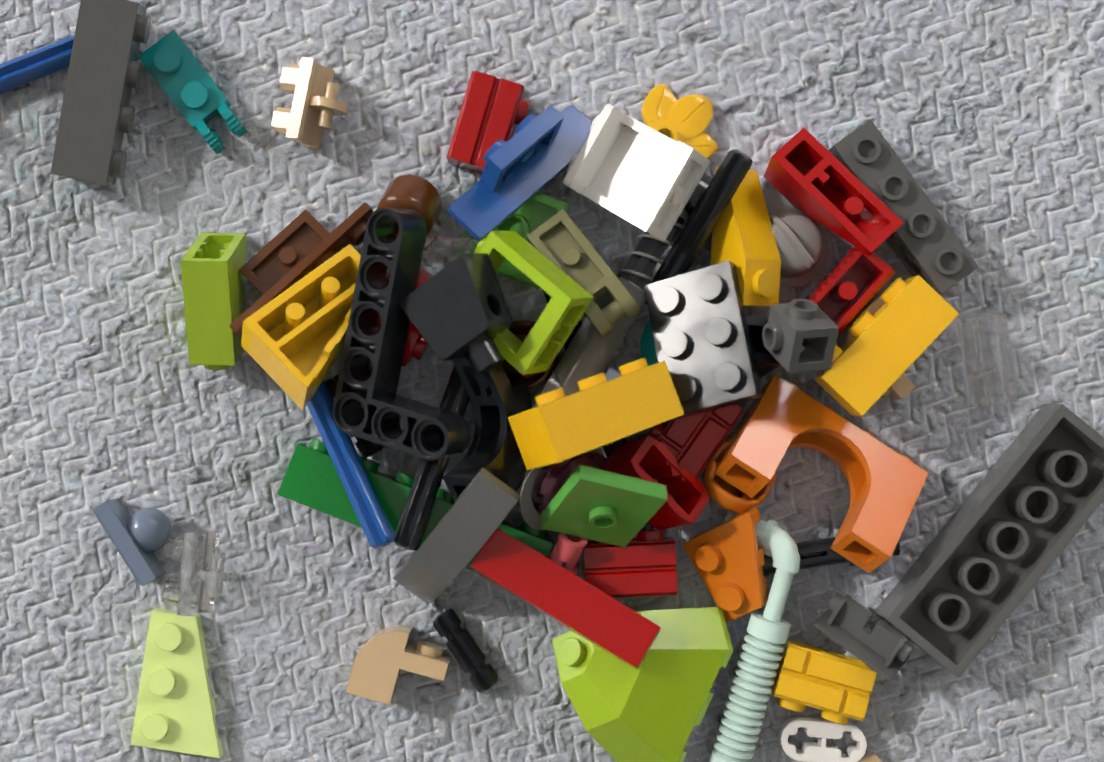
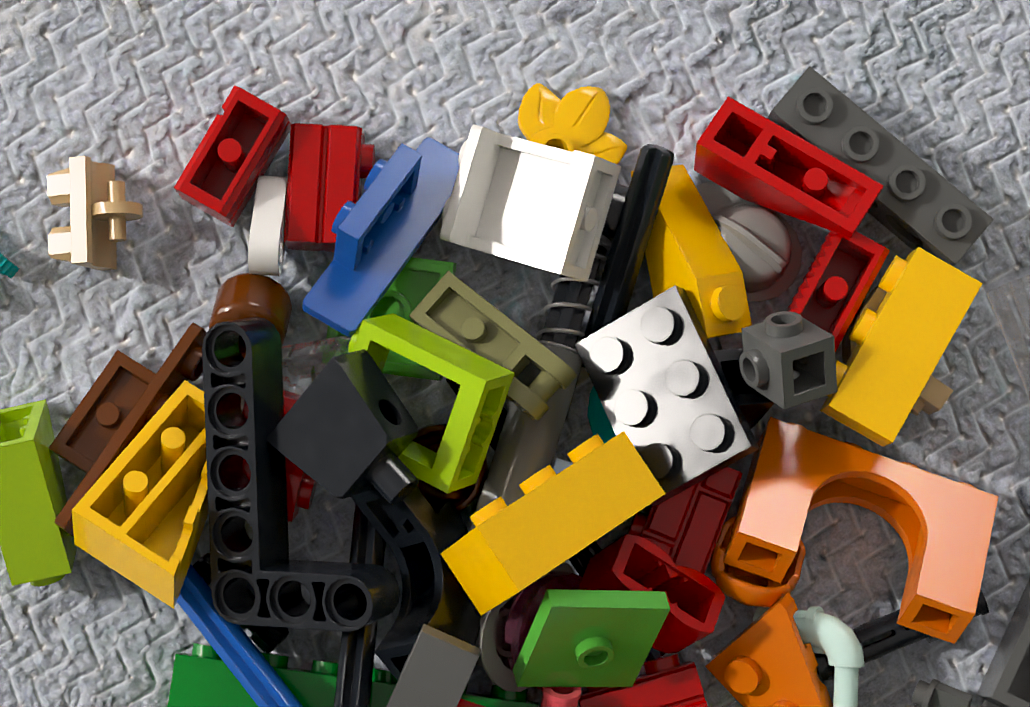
camera: 15 degrees left, 5 degrees down
none -> red brick [174,85,291,227]
none -> white beam [248,175,288,276]

